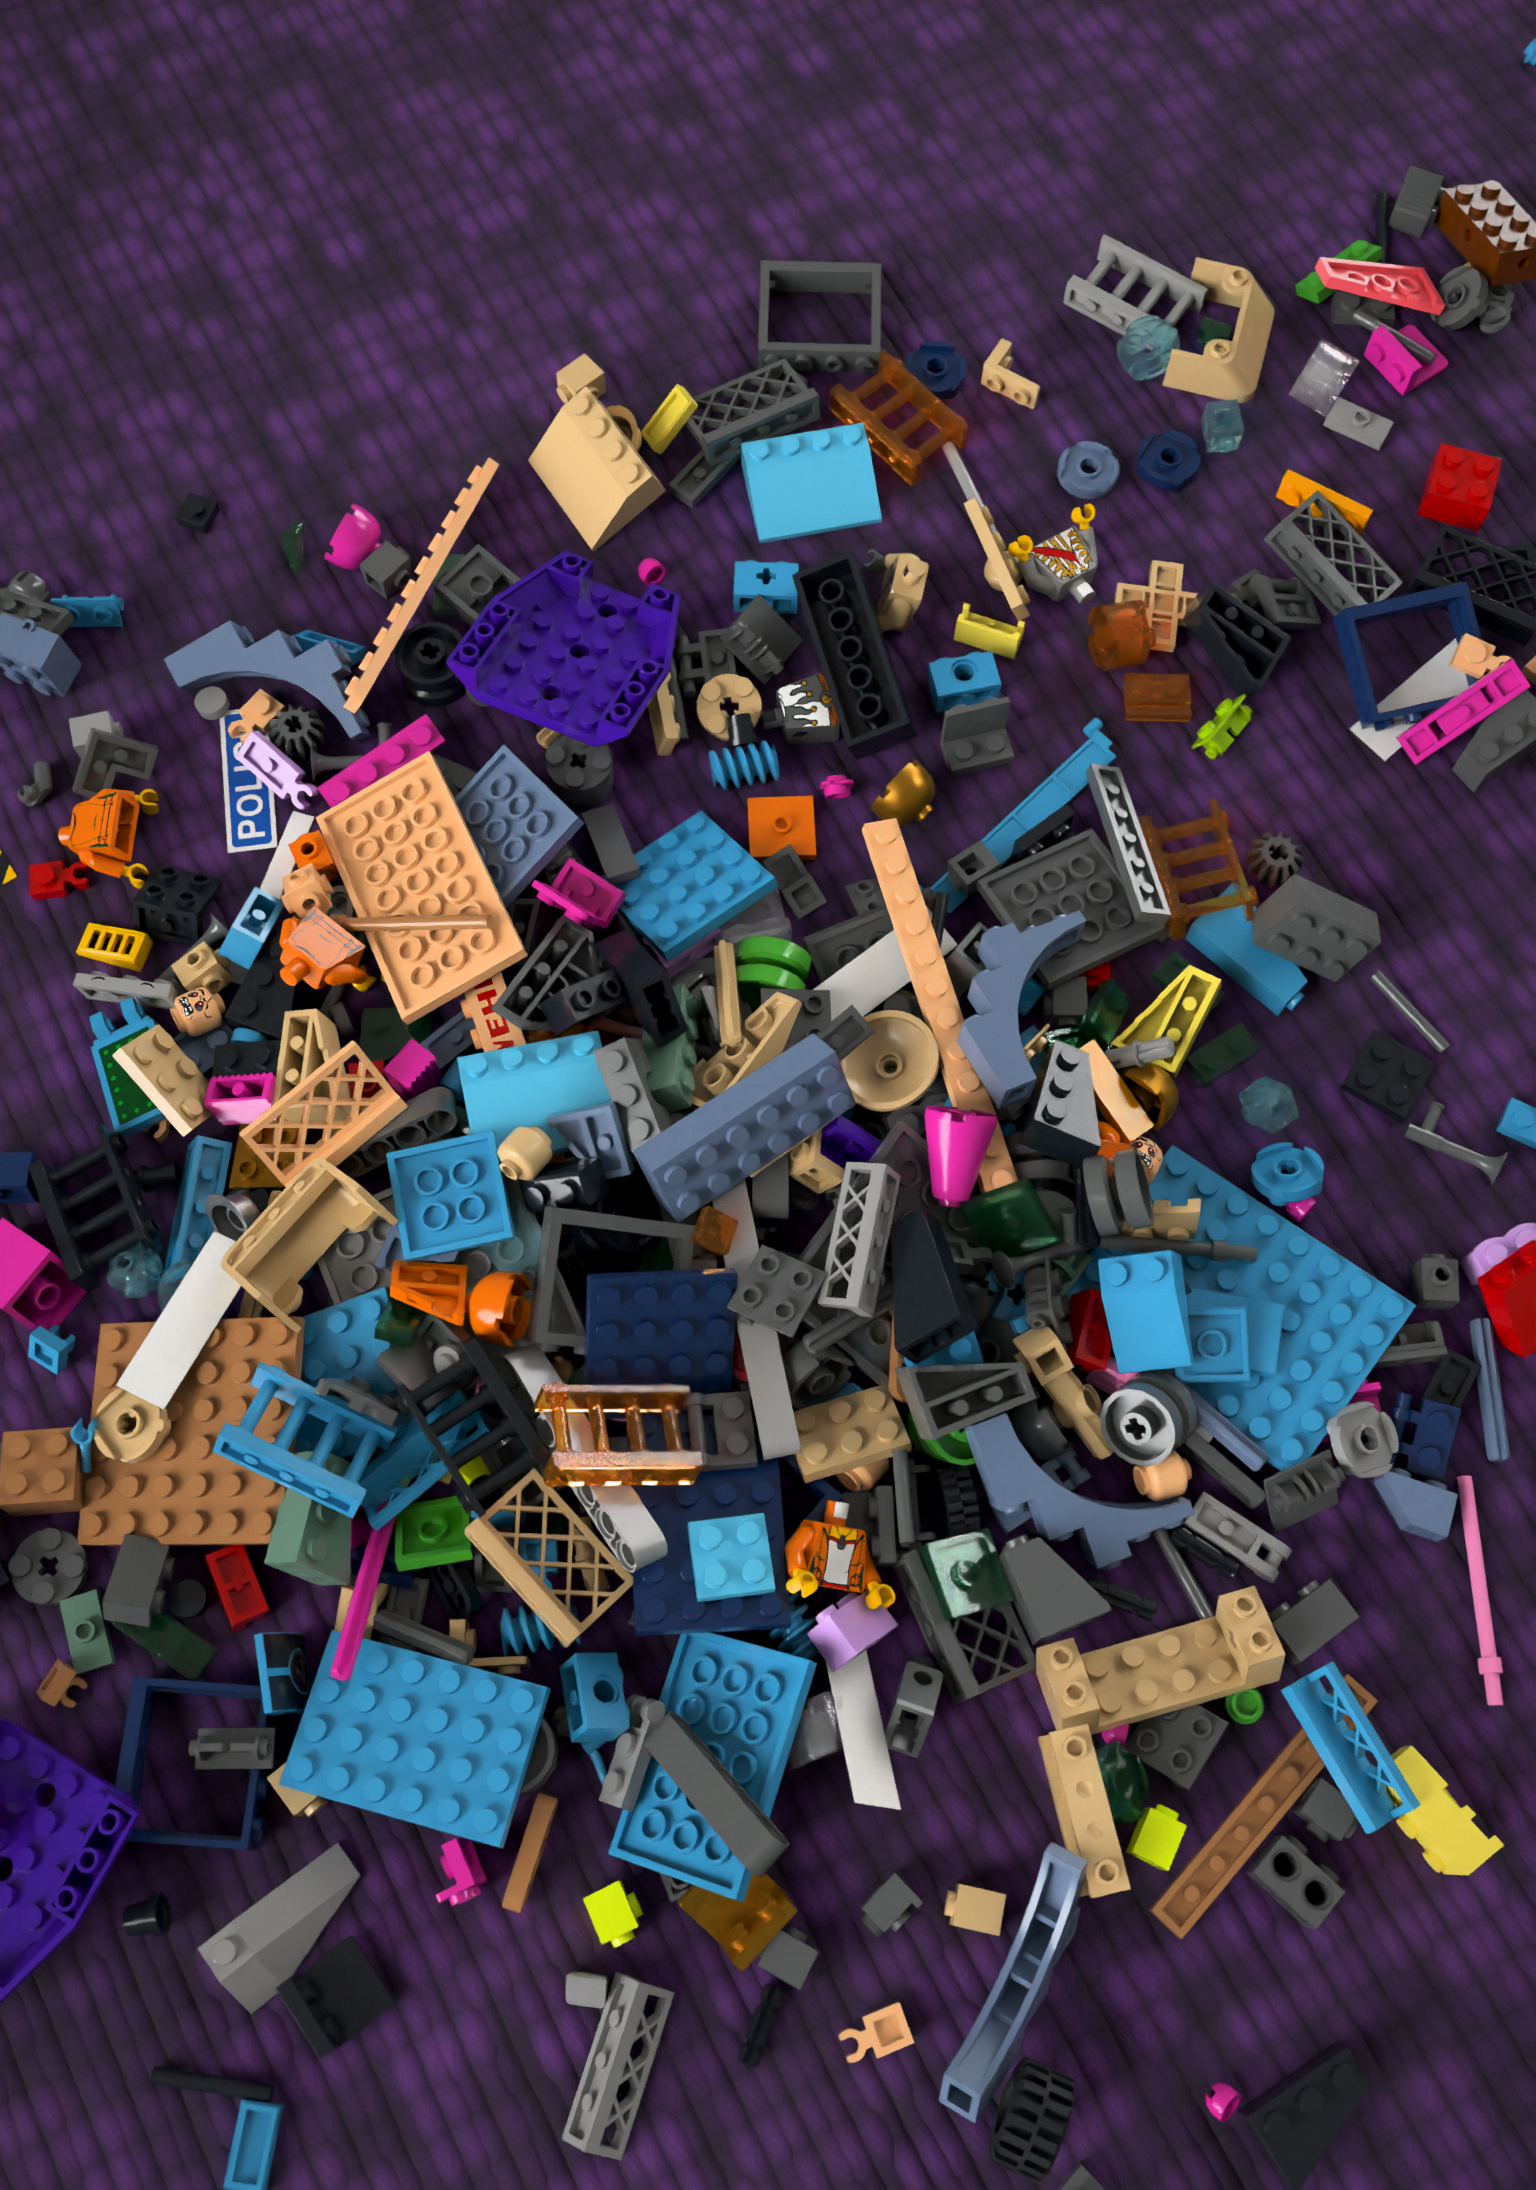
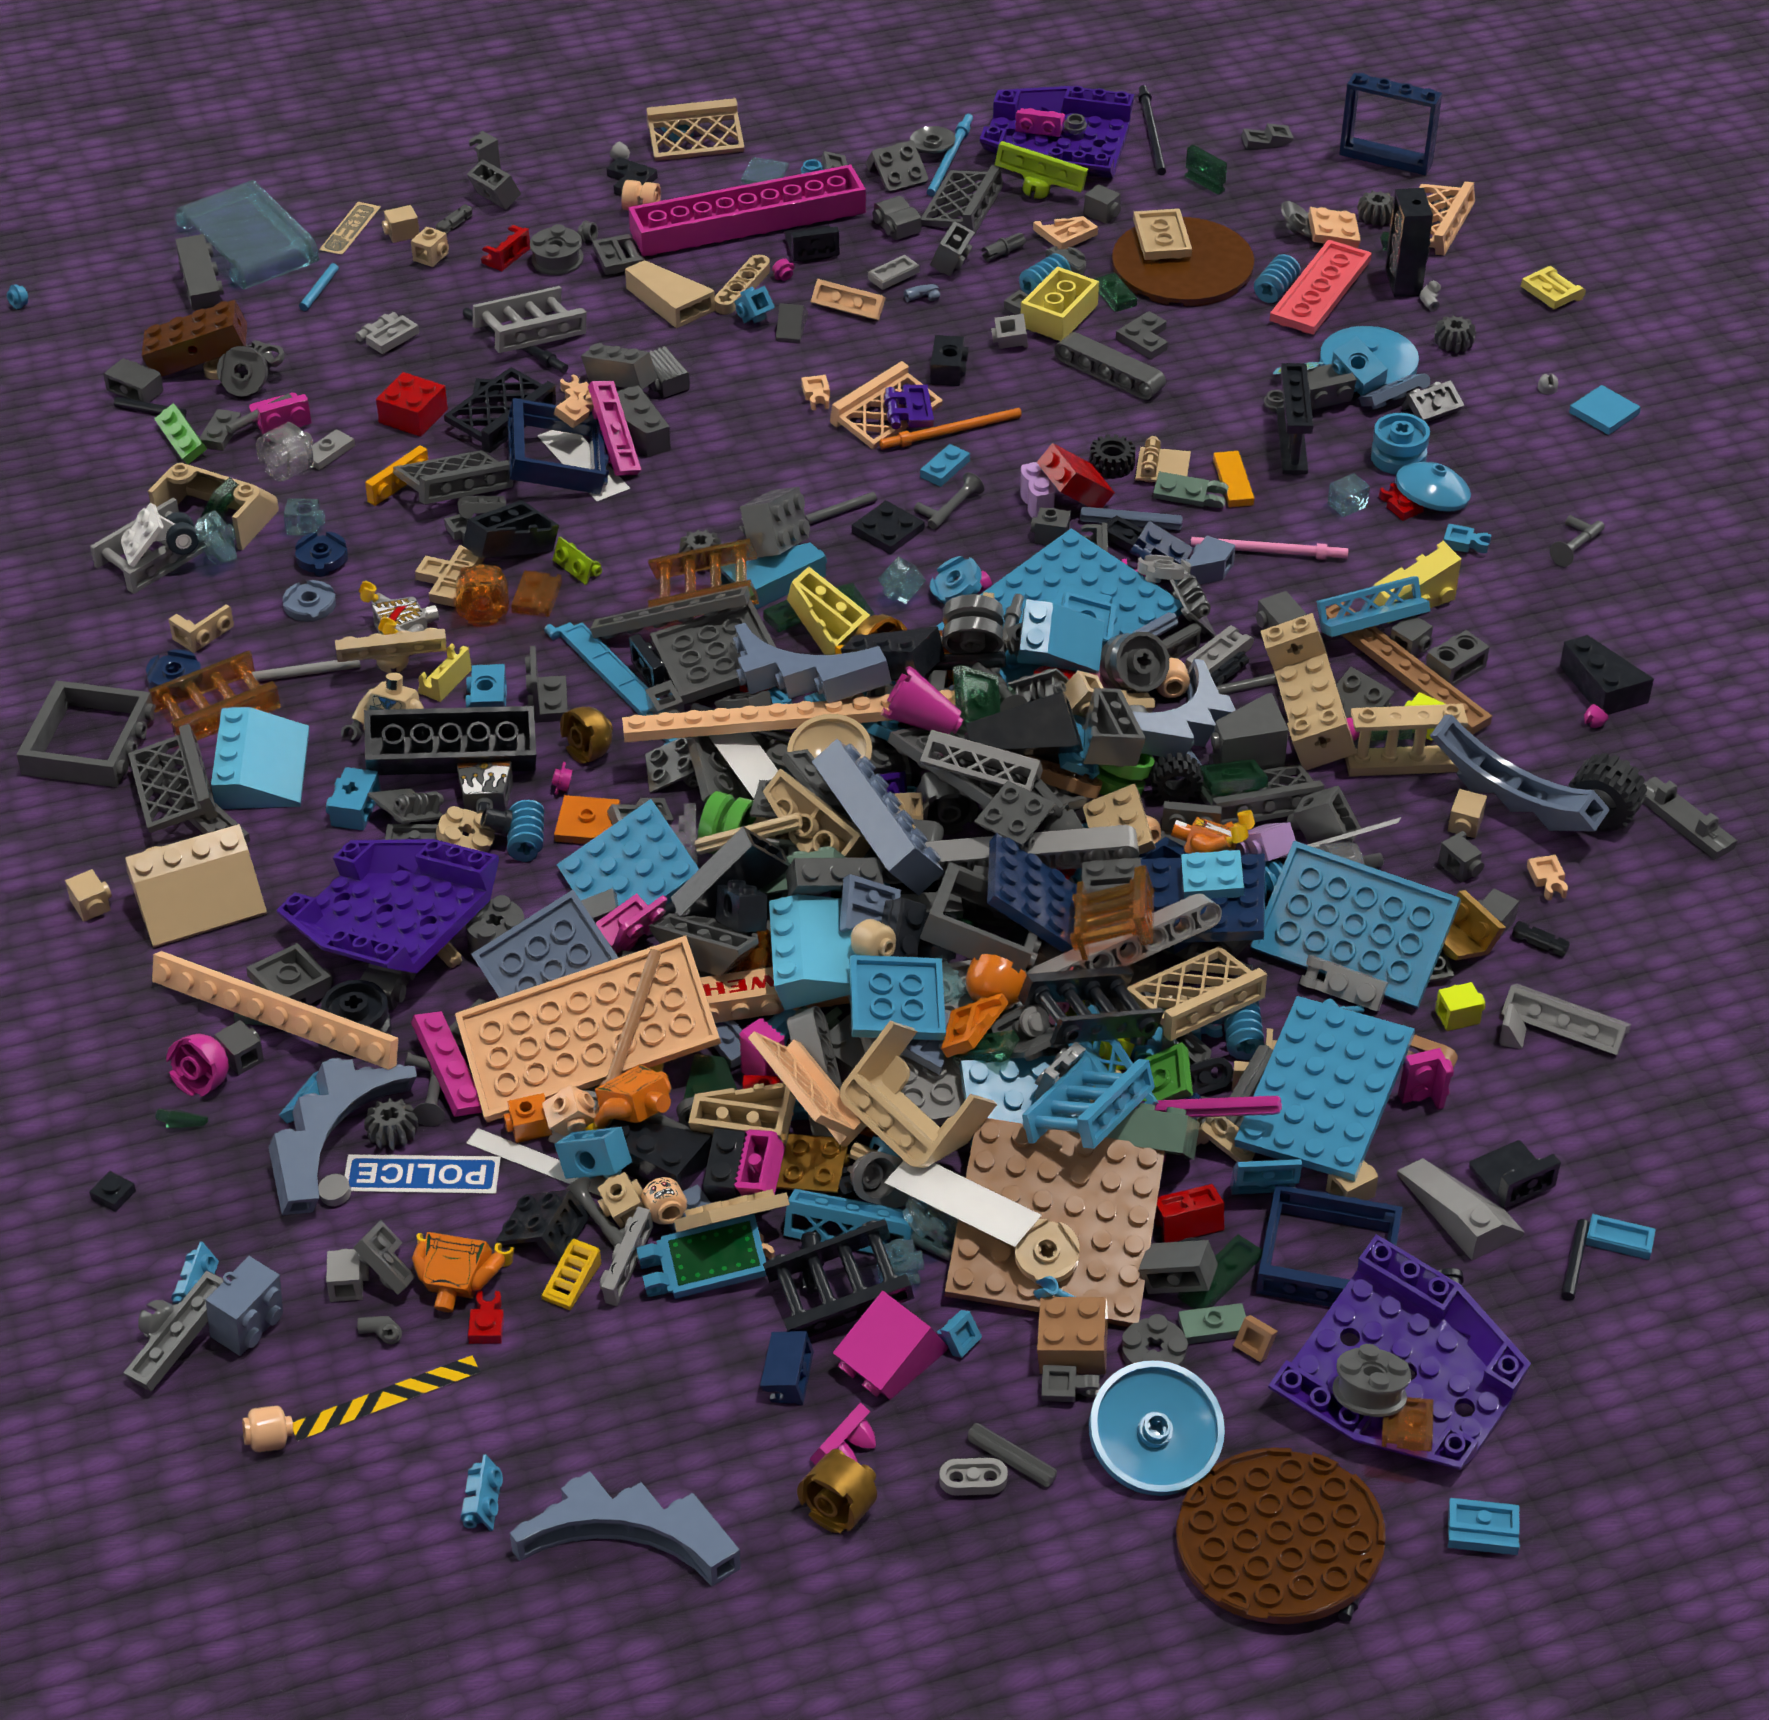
camera: 80 degrees left, 25 degrees down
dark grey hinge [189,1728,276,1769] -> none
light nougat plate [228,689,287,744] -> none
dark azure tile [230,1028,268,1044] -> none
plate [236,731,319,810] -> none
dark azure brick [559,1653,630,1743] -> none
dark pink hinge [638,558,666,586] -> none
light yellow tile [640,384,698,455] -> none
dark grey beam [643,1711,789,1877] -> none
clear orange tile [691,1206,738,1256] -> none
dark grey piece [892,1450,937,1551] -> none
clear green plate [1080,978,1131,1049] -> none
light grey axle [1104,1036,1175,1070] -> none
bright green plate [1225,1688,1264,1725] -> none
coral wing [1315,257,1445,316] -> none
none -> white plate [121,503,199,567]

